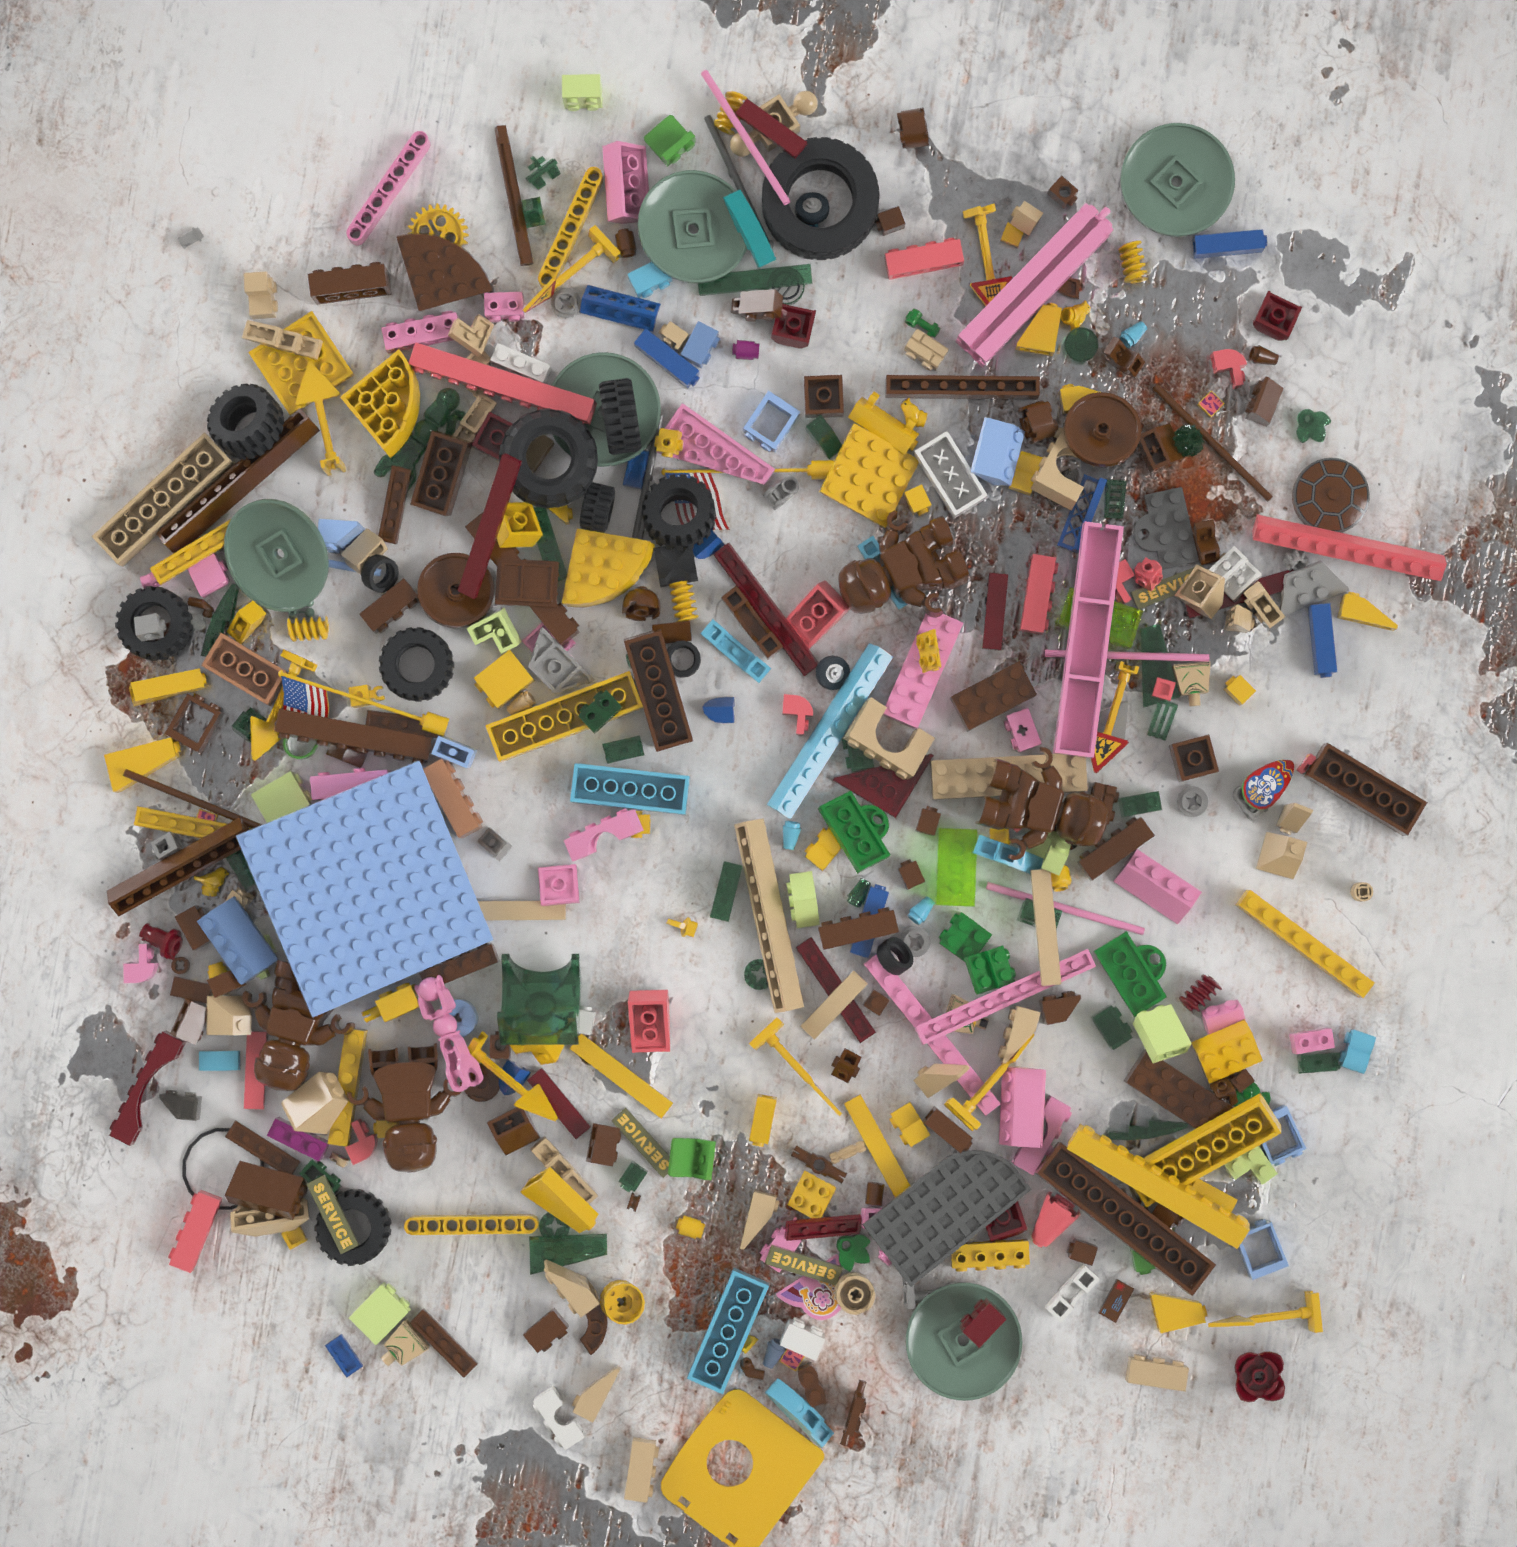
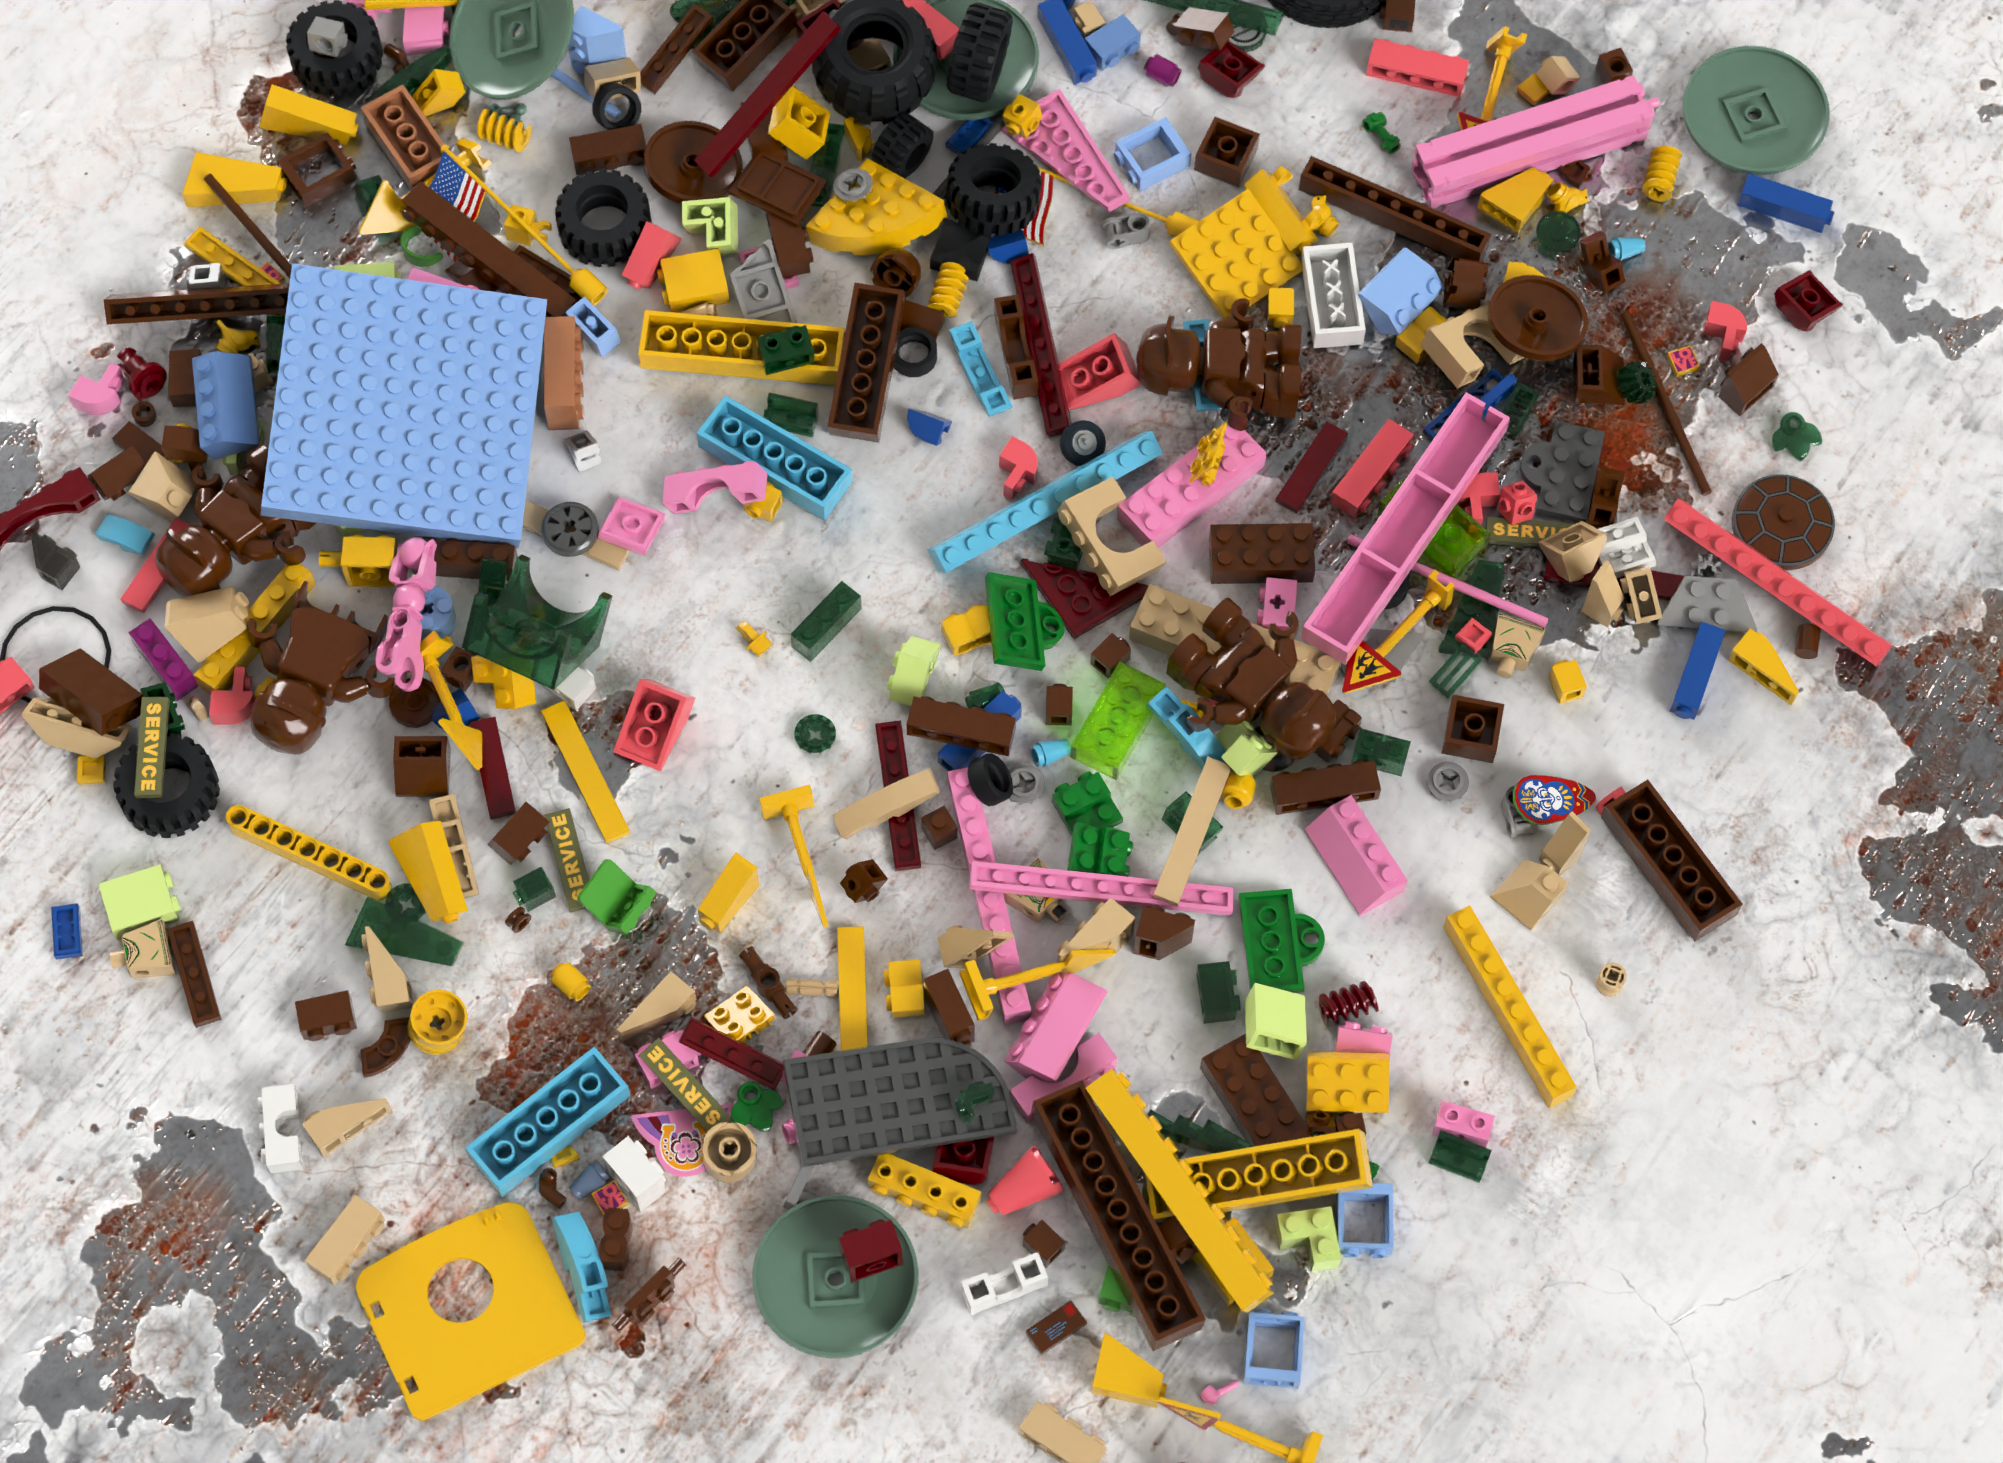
camera: 20 degrees right, 20 degrees down
reddish brown tile [225,1120,301,1175] -> none
tan brick [734,818,804,1013] -> none
medium azure cone [783,821,802,850] -> none
clear green slope [806,415,842,460] -> none
tan brick [904,329,949,371] -> none
bright pink piece [986,882,1145,935] -> none
reddish brown cone [1249,345,1279,365] -> none
medium azure brick [1338,1029,1376,1074] -> none
none -> clear green slope [478,558,509,610]
none -> dark grey wheel [541,502,599,557]
none -> coral slope [622,221,682,290]
none -> light grey gear [833,168,873,203]
none -> clear green bracket [955,1082,995,1123]
none -> bright pink hand [1200,1380,1239,1405]
none -> reddish brown piece [1795,624,1821,659]

